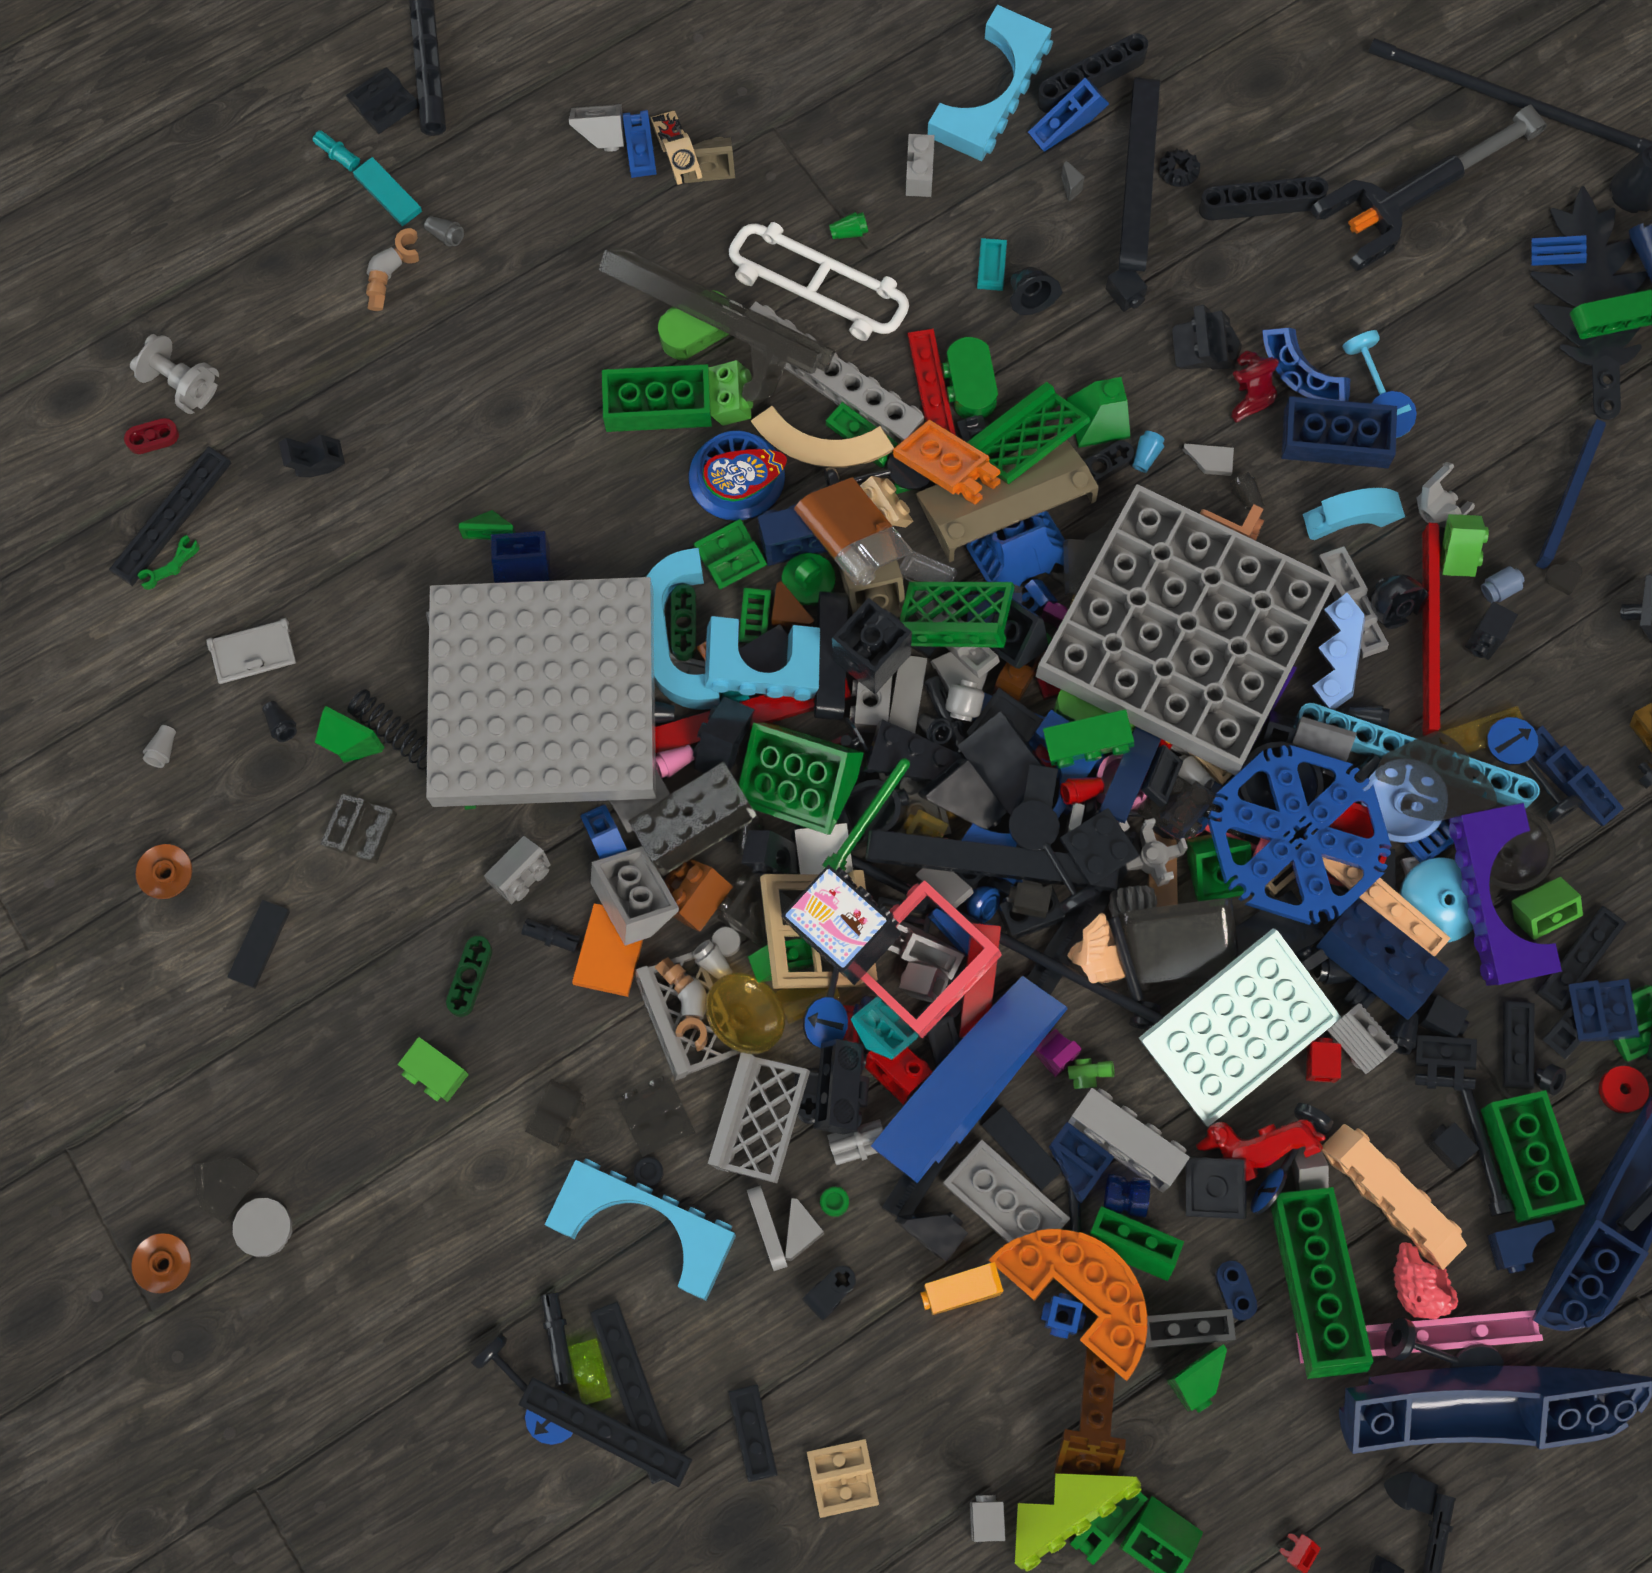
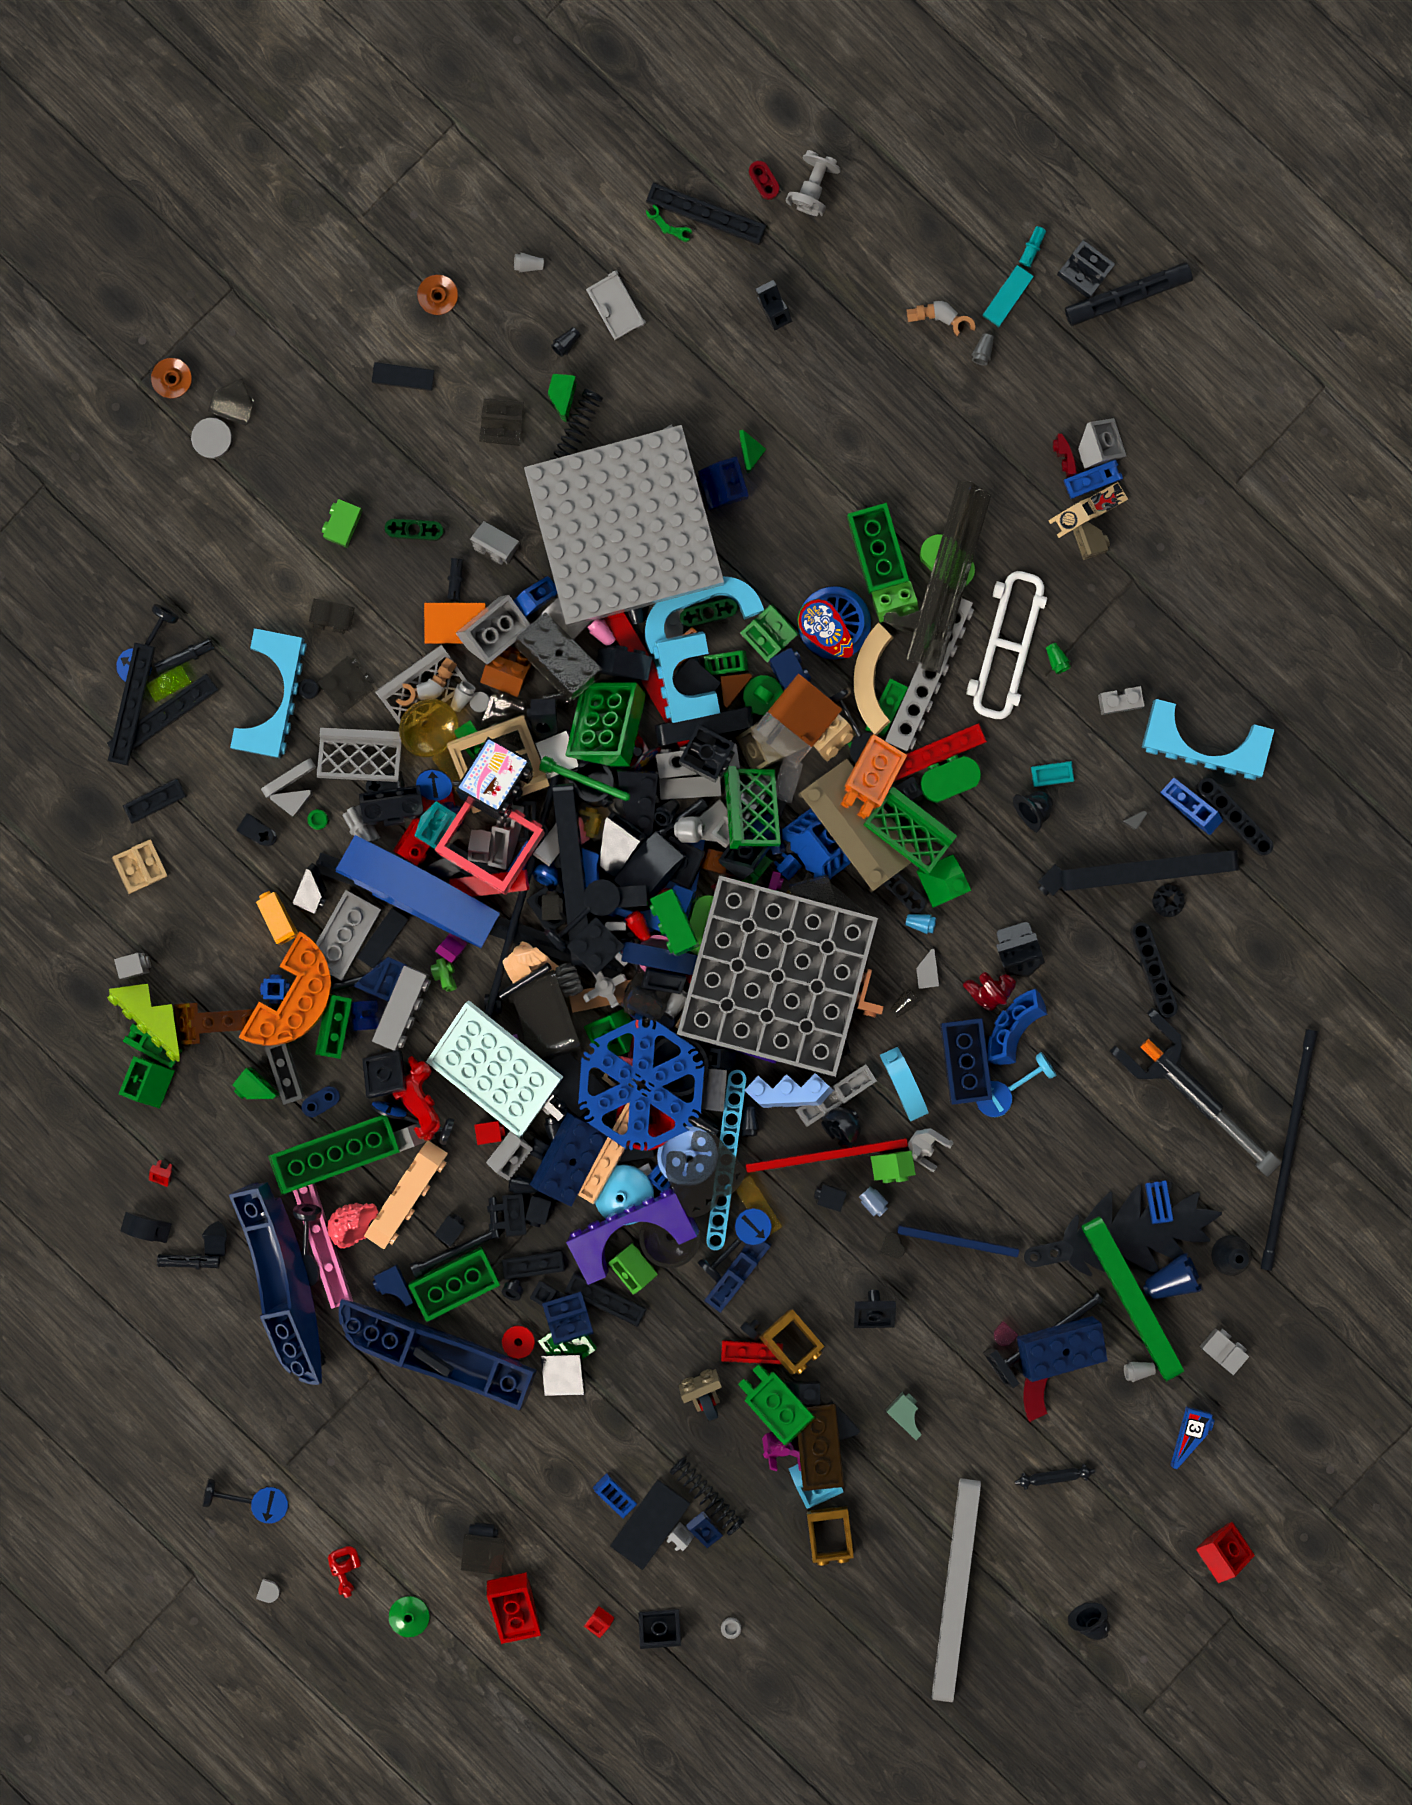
camera: 75 degrees right, 15 degrees up
none -> dark red slope [1053,434,1076,477]

